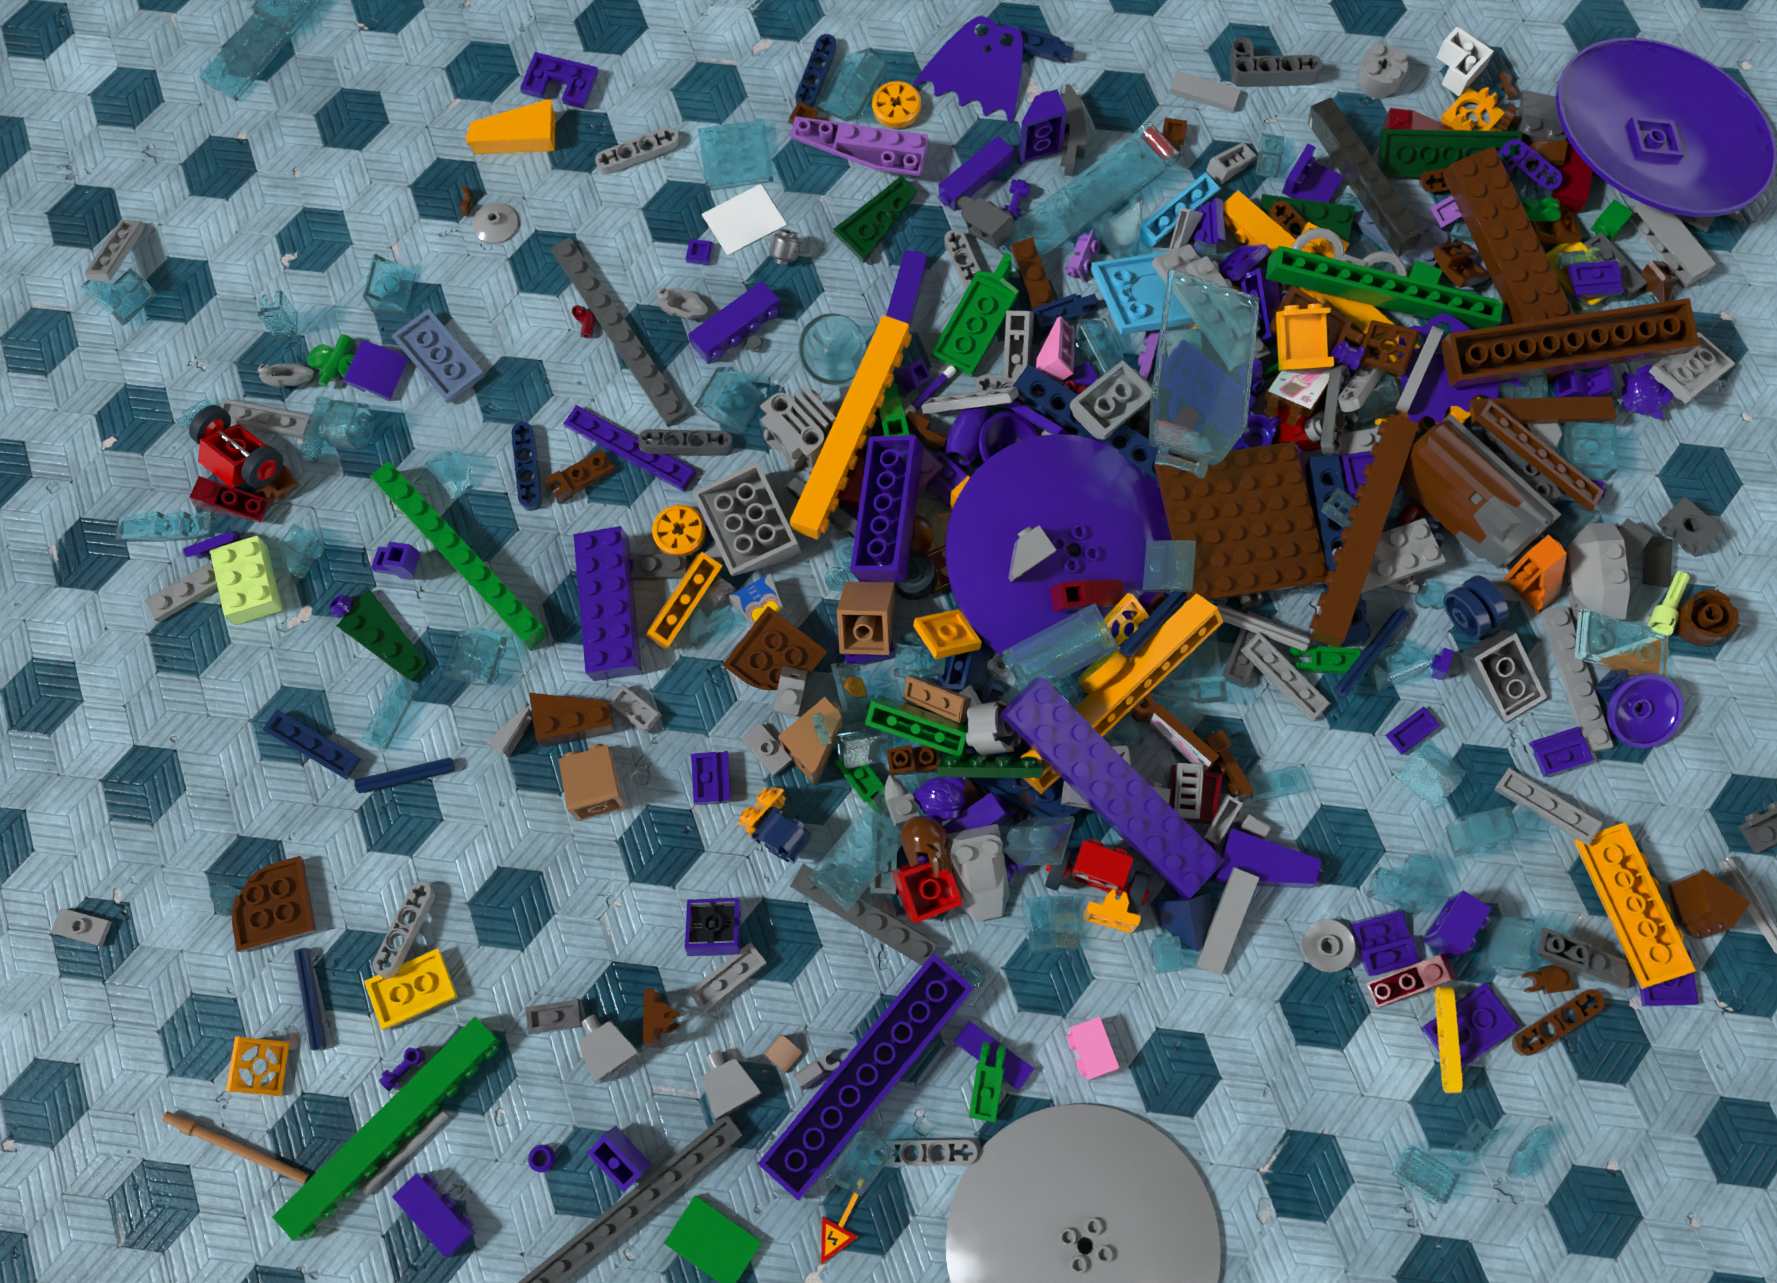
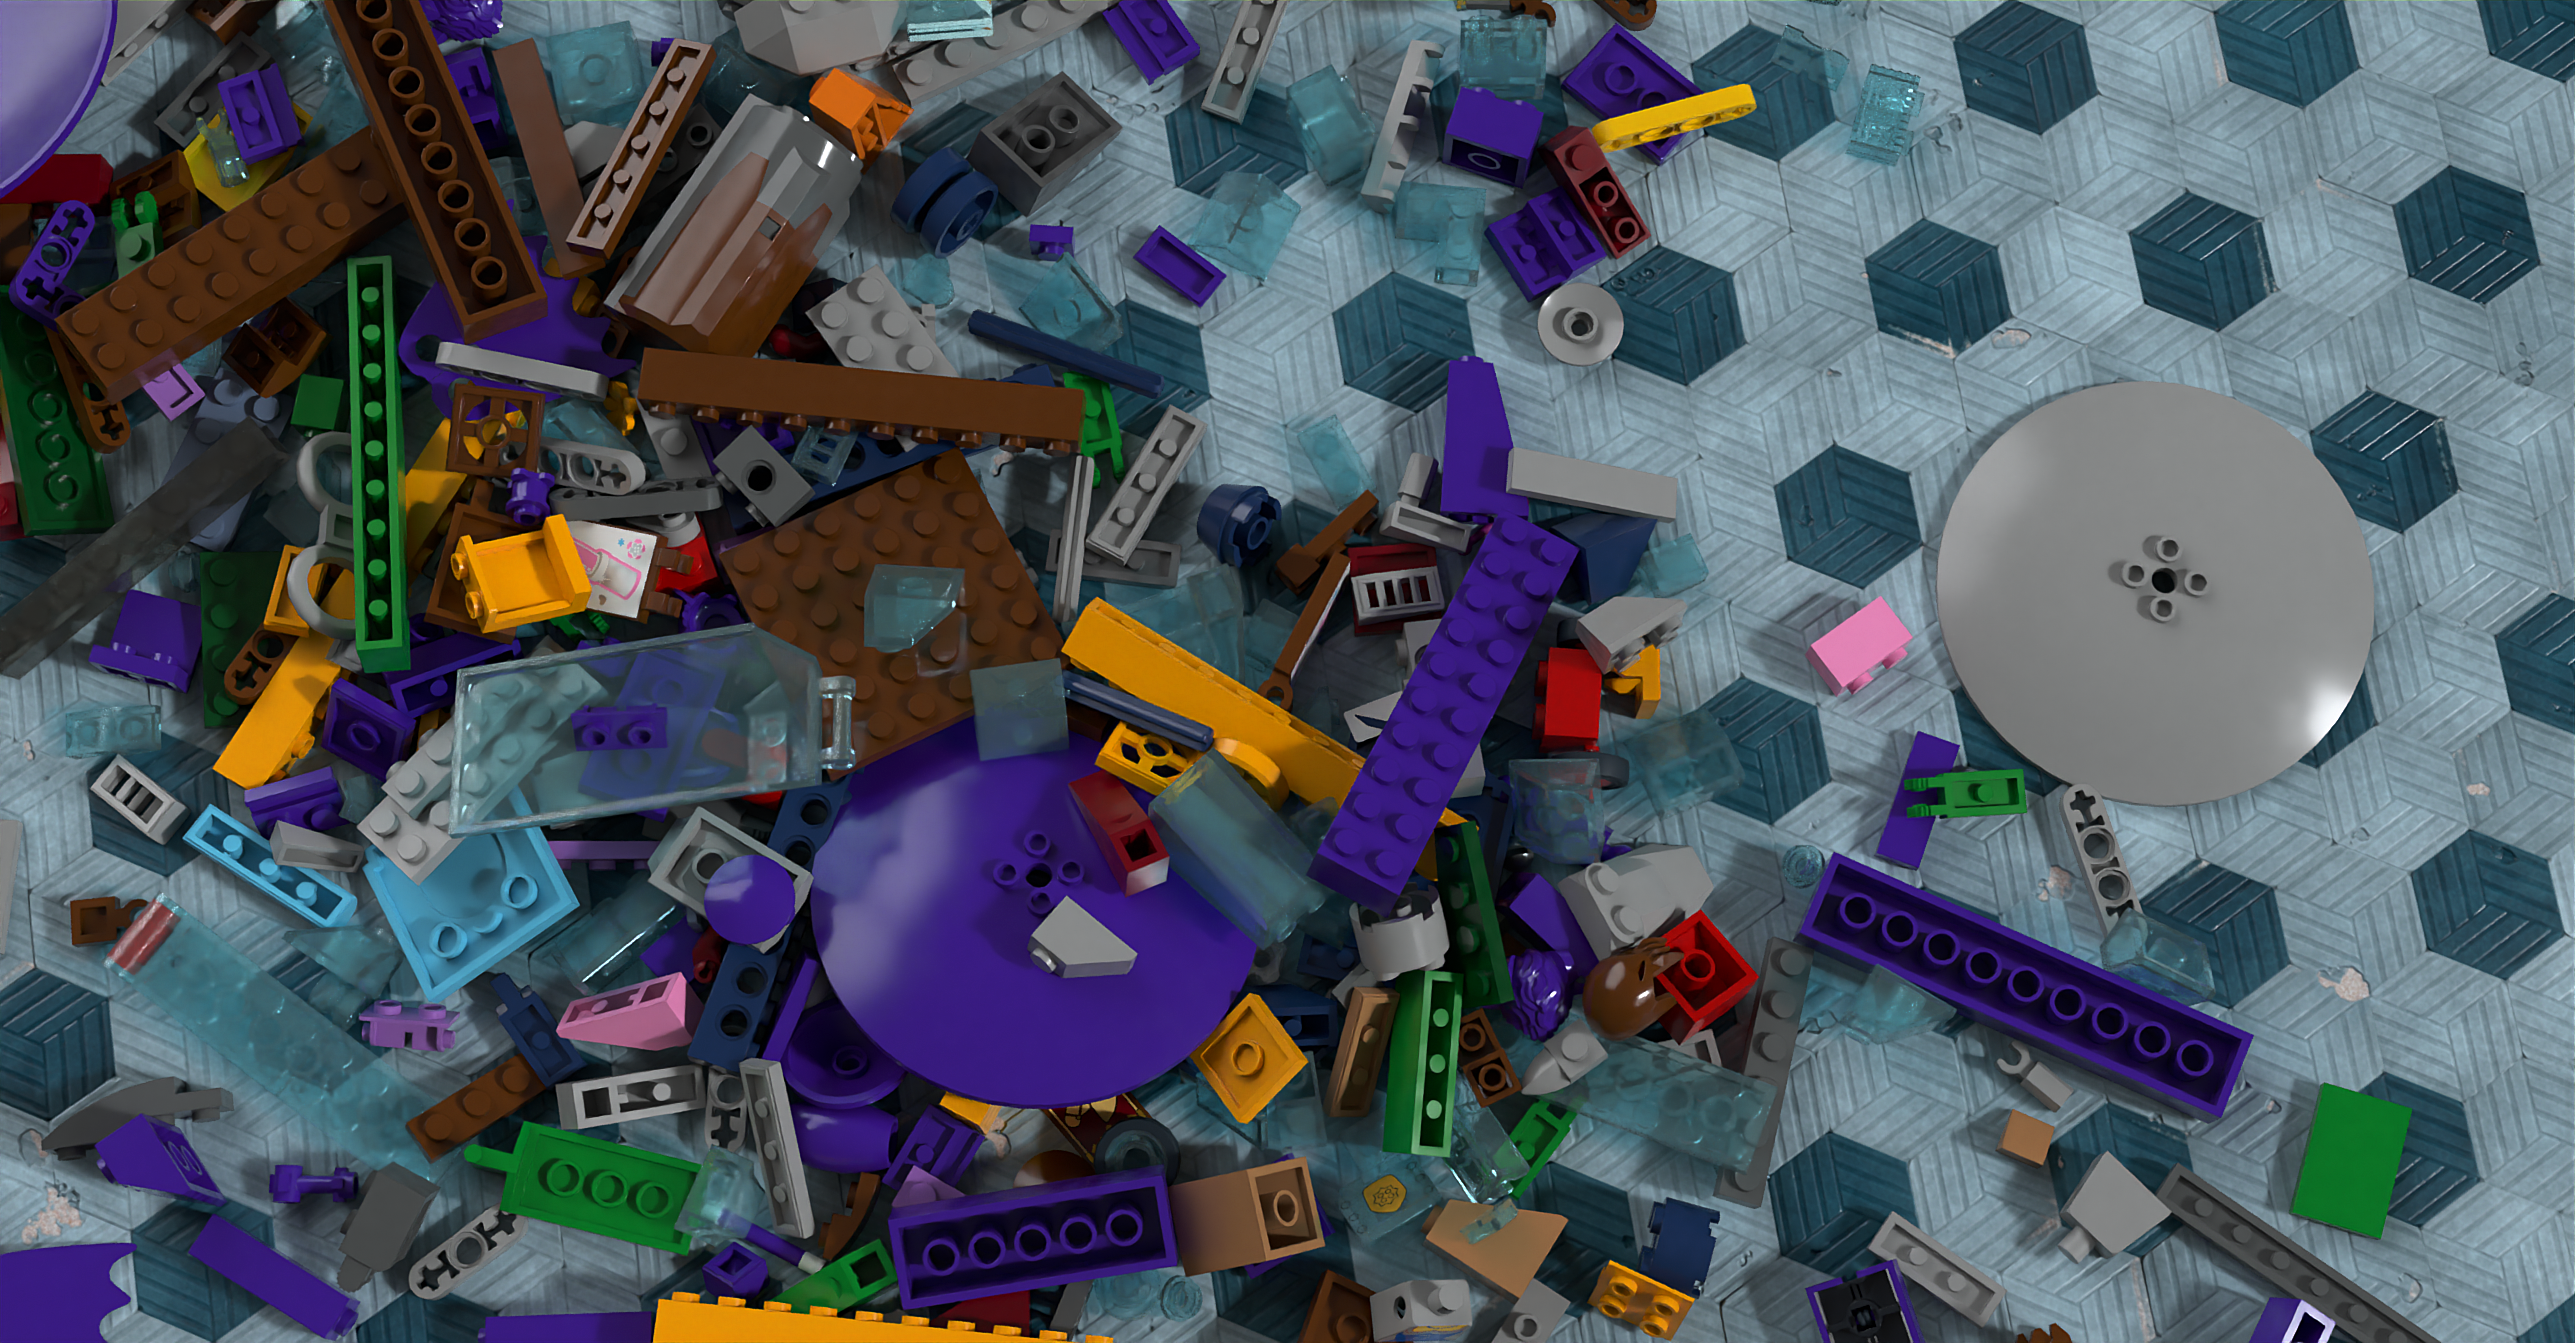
camera: 110 degrees left, 5 degrees up
piece [821,1178,866,1265] -> none
green brick [1590,199,1634,241] -> none
none -> dark purple hinge [571,703,668,751]
none -> clear light blue slope [674,1144,766,1247]
none -> dark purple dish [704,855,796,946]
none -> dark grey brick [712,425,816,528]
none -> clear light blue slope [864,564,965,653]
none -> dark blue cone [1197,484,1282,568]
none -> light grey hinge [1360,40,1445,214]
none -> light grey slope [1574,596,1688,674]
none -> clear light blue slope [1838,964,1957,1046]

